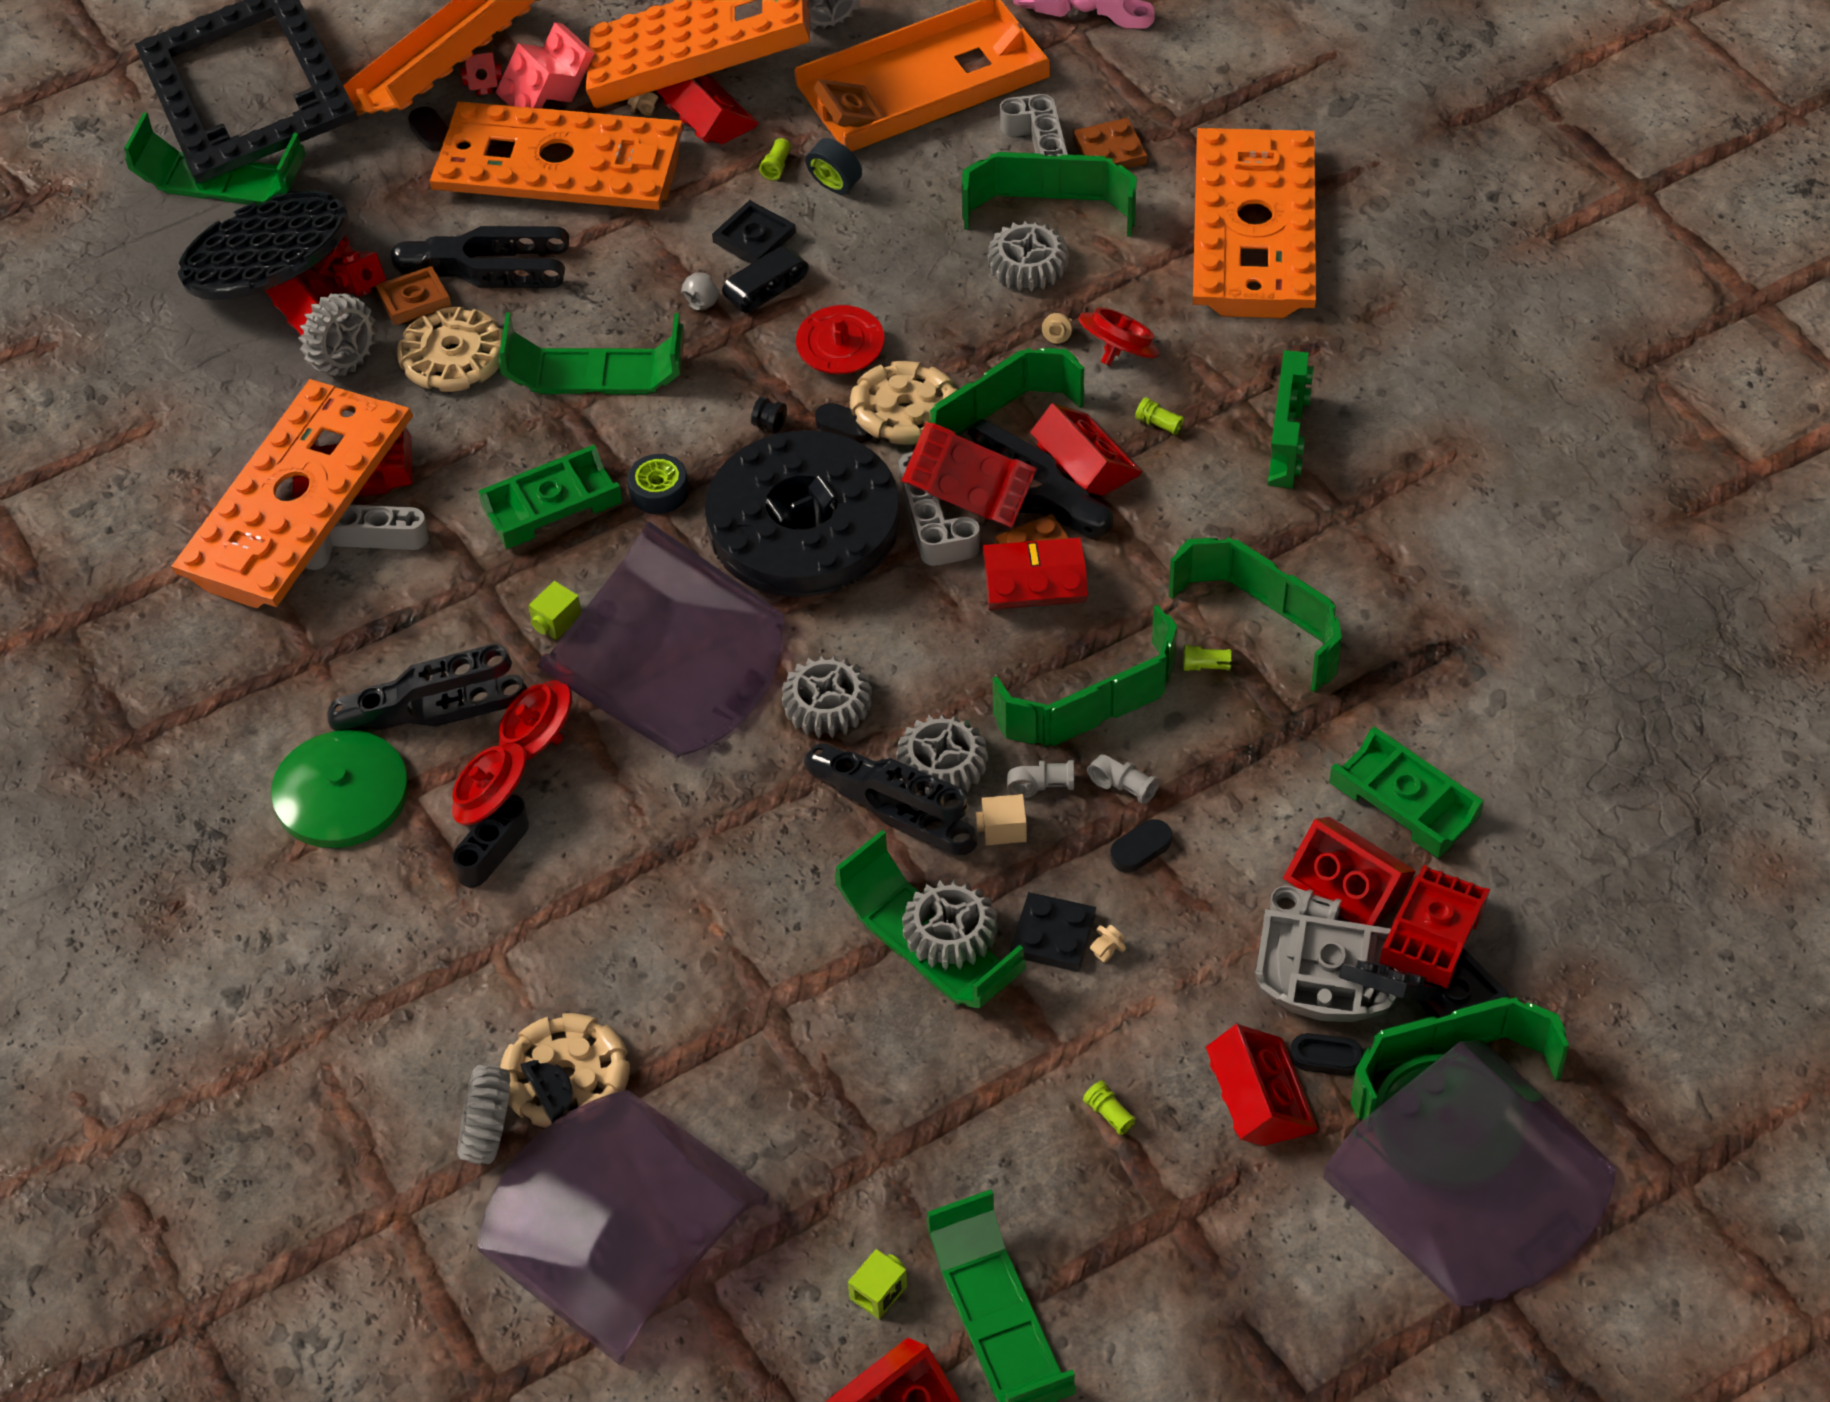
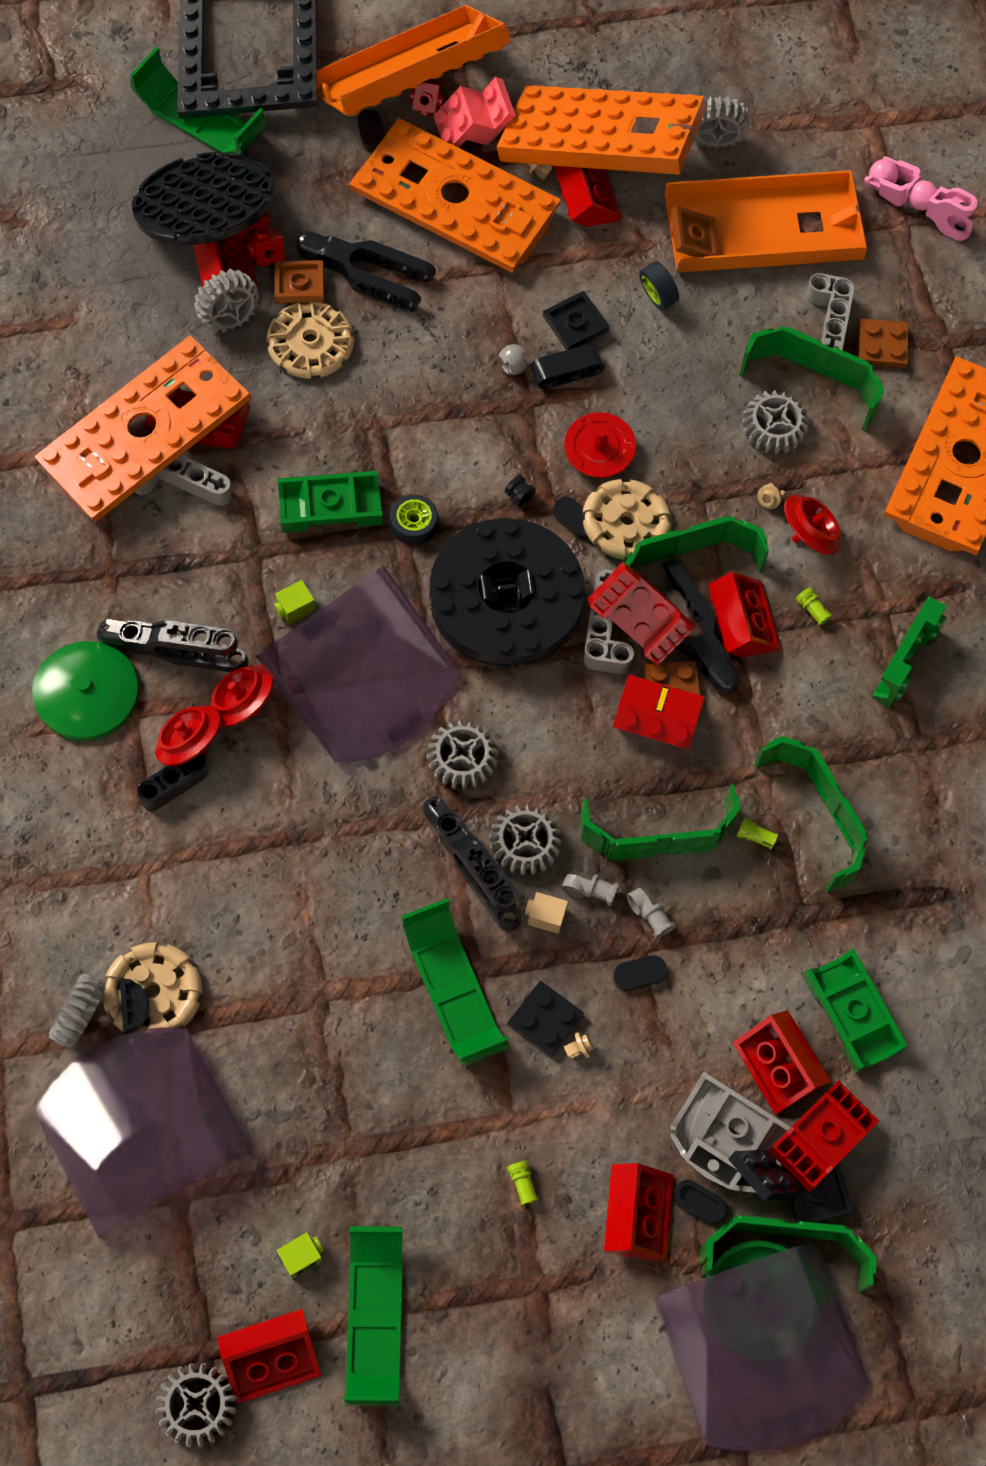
camera: 15 degrees right, 15 degrees up
green windscreen [499,312,685,395] -> none
lime pin [759,138,792,180] -> none
light grey gear [902,879,998,971] -> none
light grey connector [1270,886,1342,920] -> none

